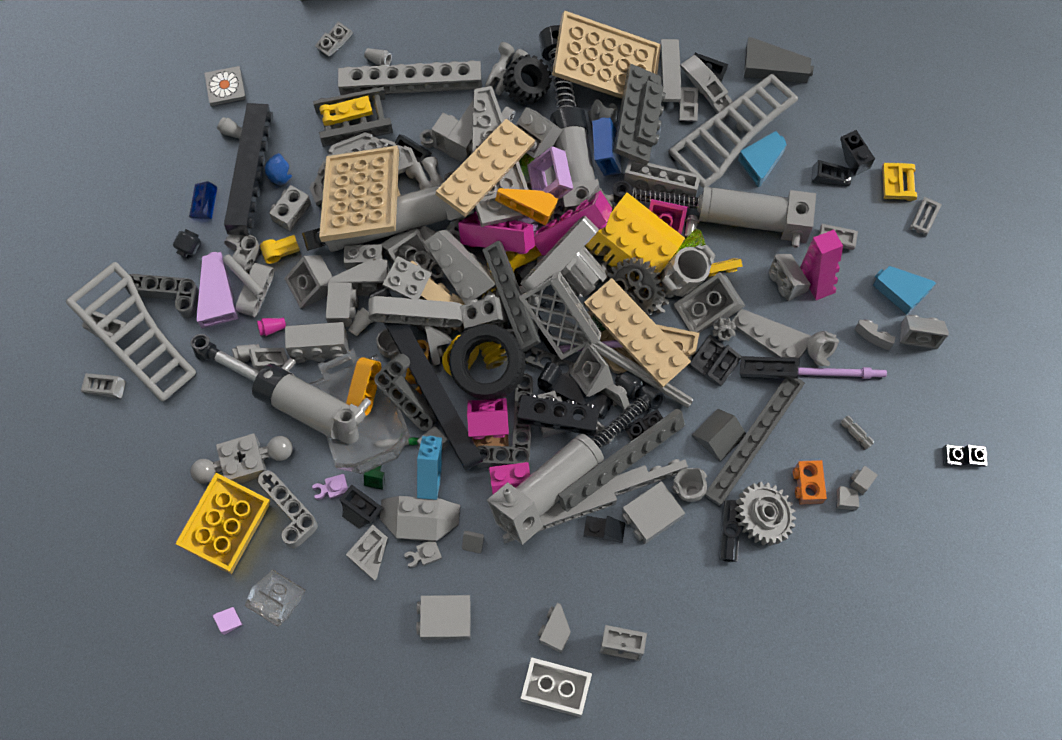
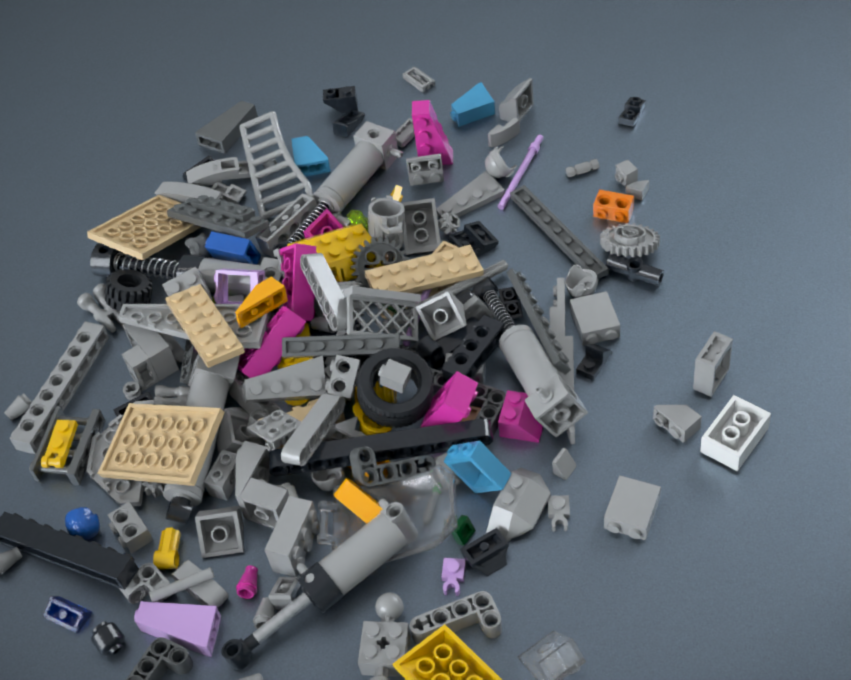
camera: 60 degrees left, 20 degrees down
light grey wing [346,525,388,581] -> none
dark grey slope [692,409,746,462] -> none
black plate [739,356,800,379] -> none
yellow plate [882,163,917,201] -> none
none -> light grey brick [378,359,412,394]

